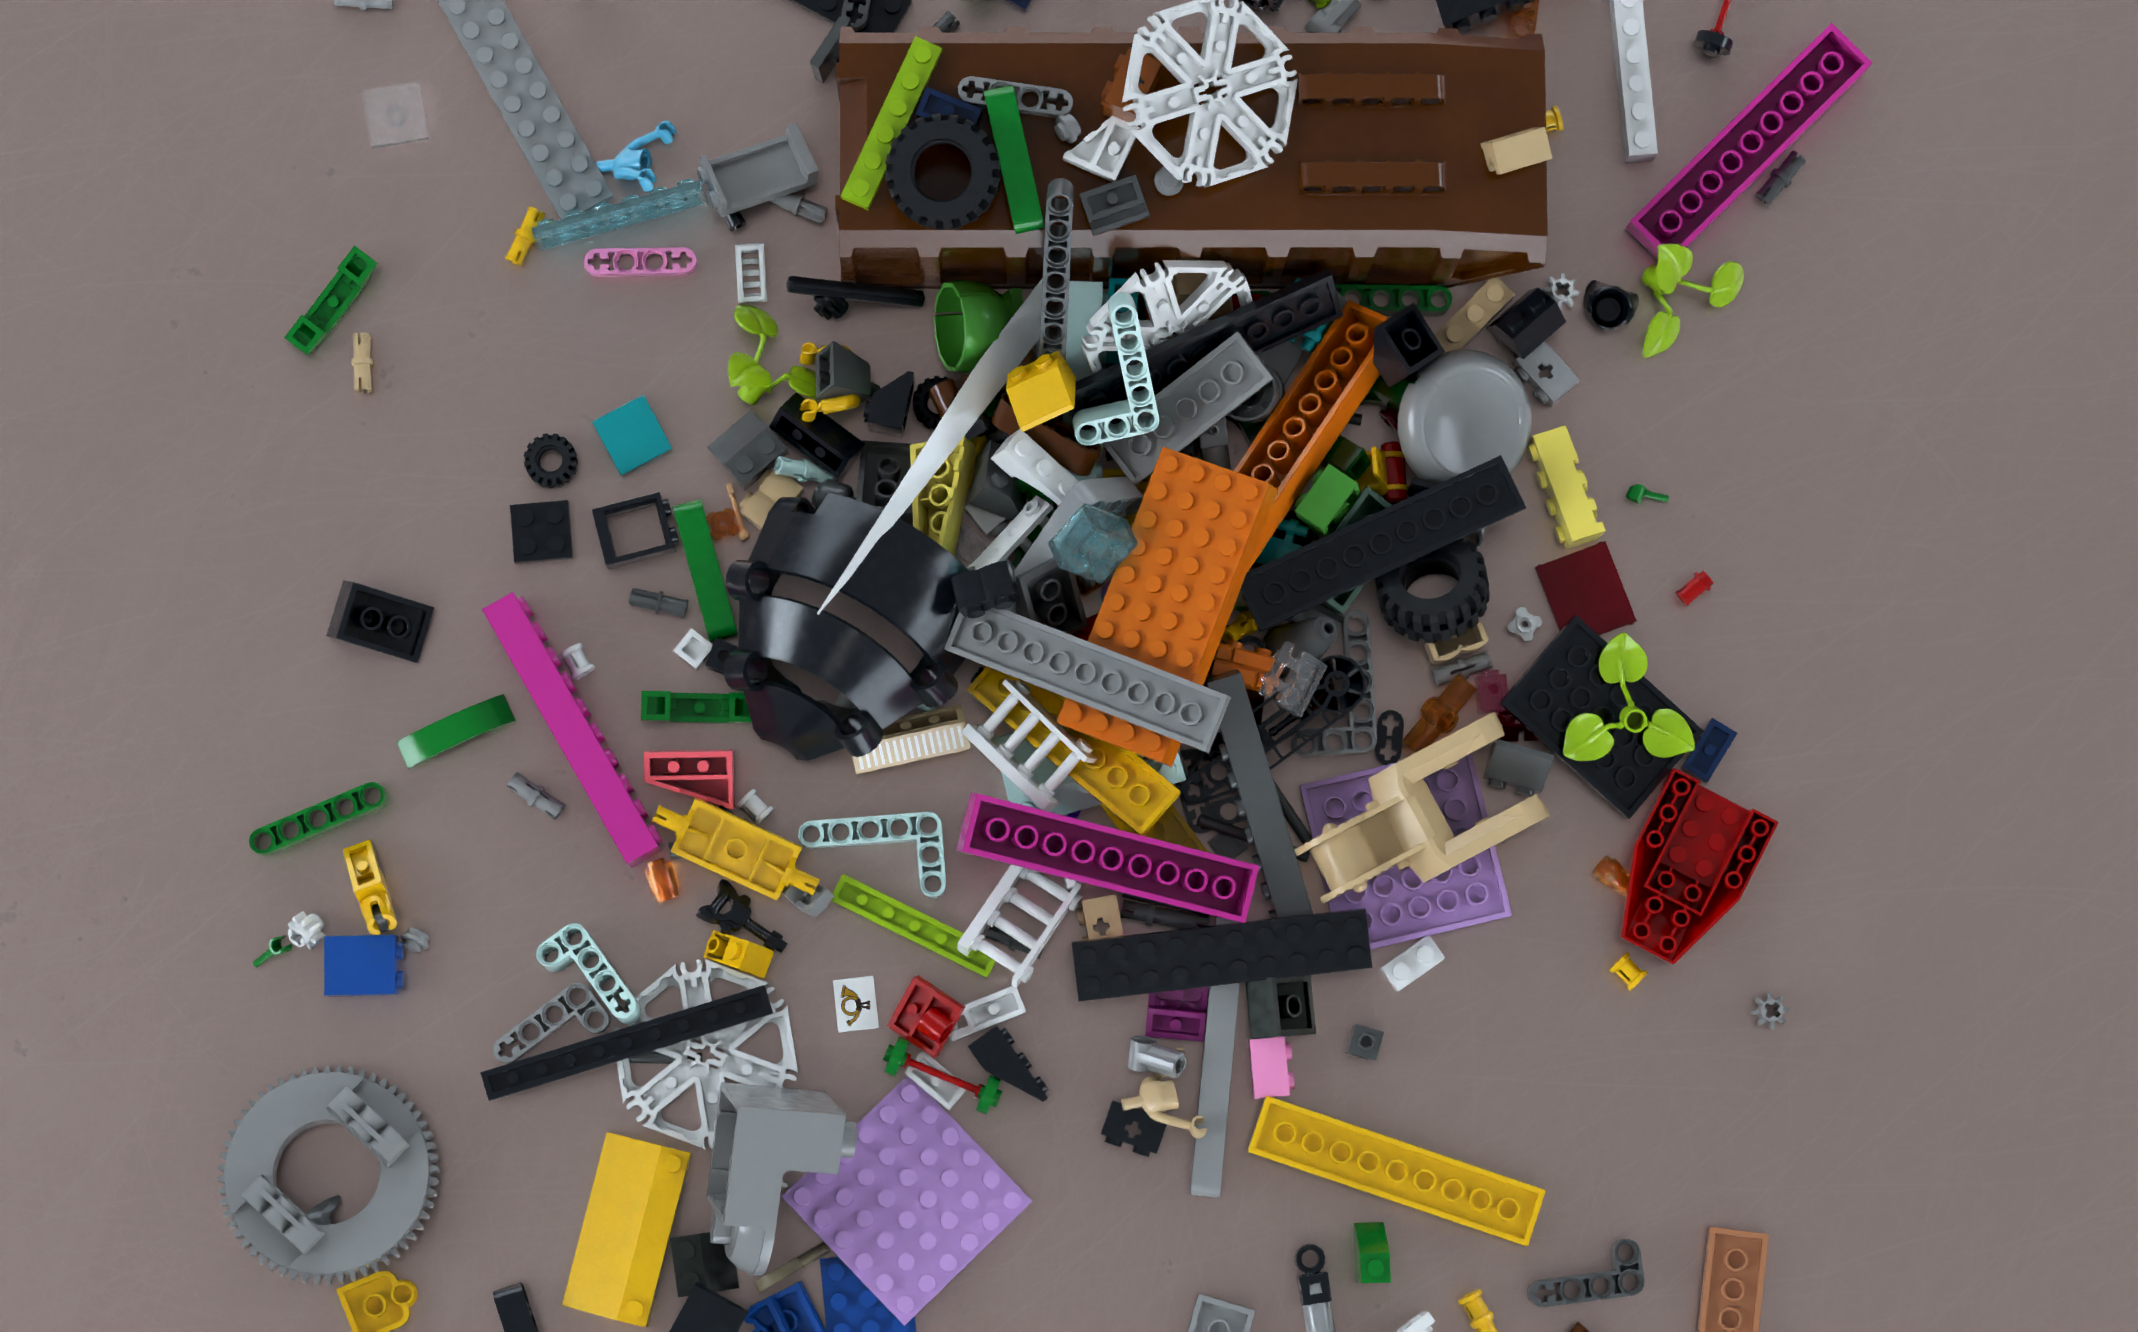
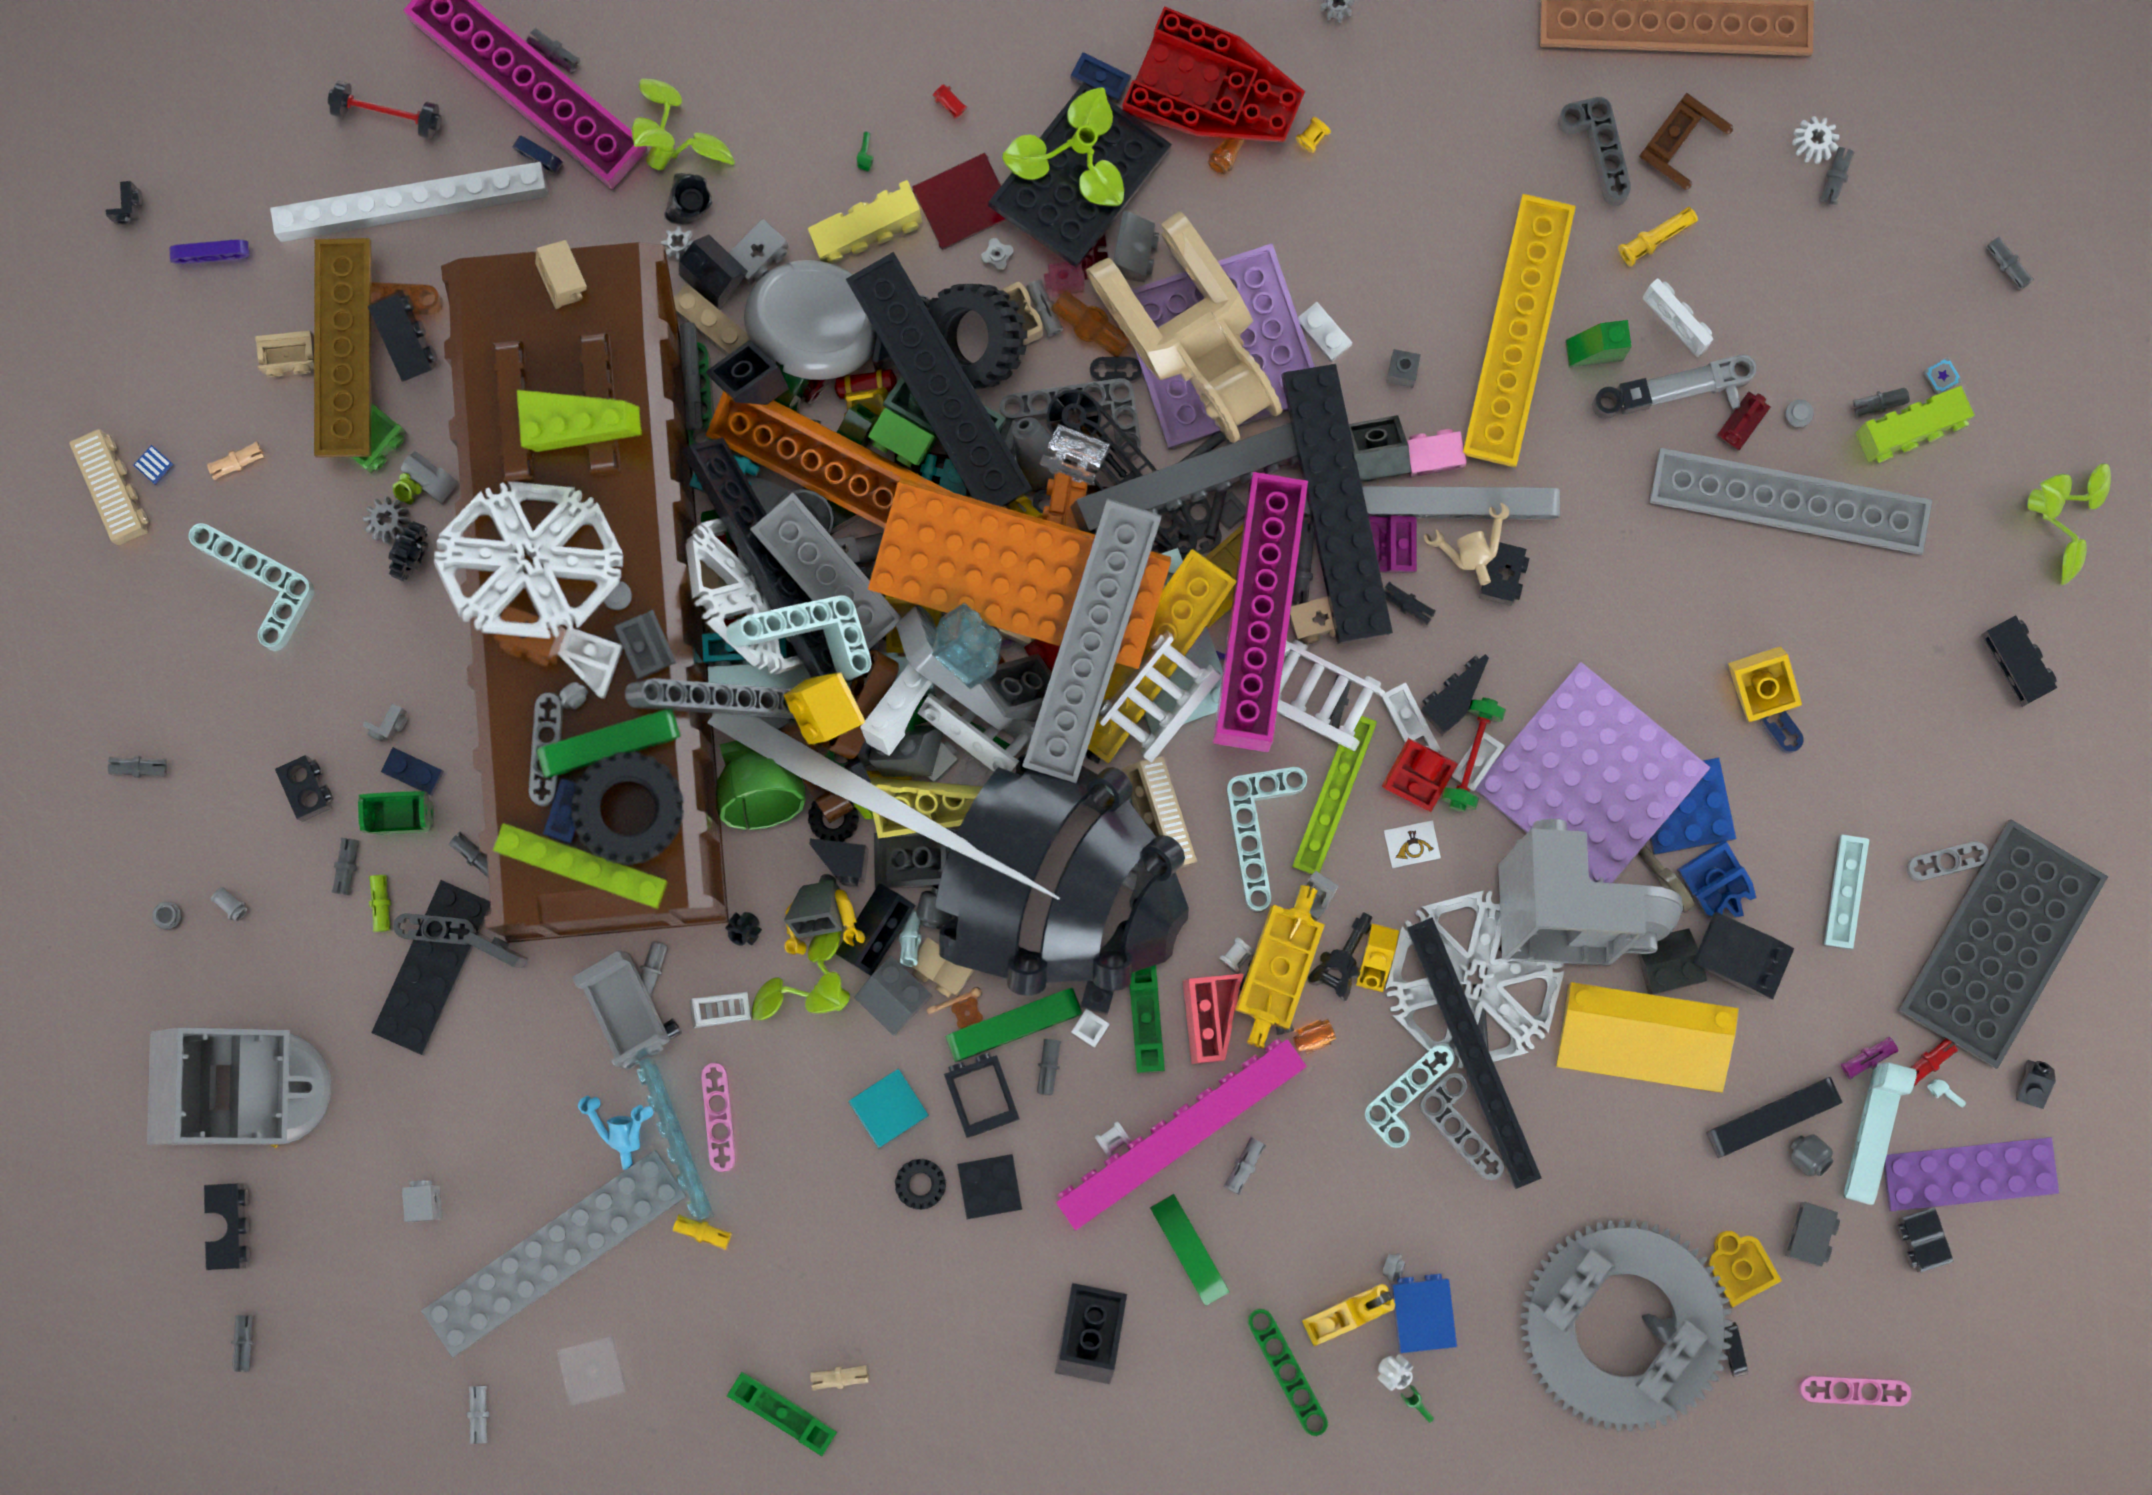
camera: 85 degrees left, 0 degrees up
black axle [786,276,925,307] -> none
black brick [951,561,1020,618] -> none
light grey piece [1127,1036,1187,1078] -> none
none -> dark blue beam [512,135,563,174]
none -> lime wedge [517,390,641,452]
none -> dark grey axle [680,322,703,431]
none -> black pin [1384,582,1436,625]
none -> black beam [1724,1322,1748,1377]

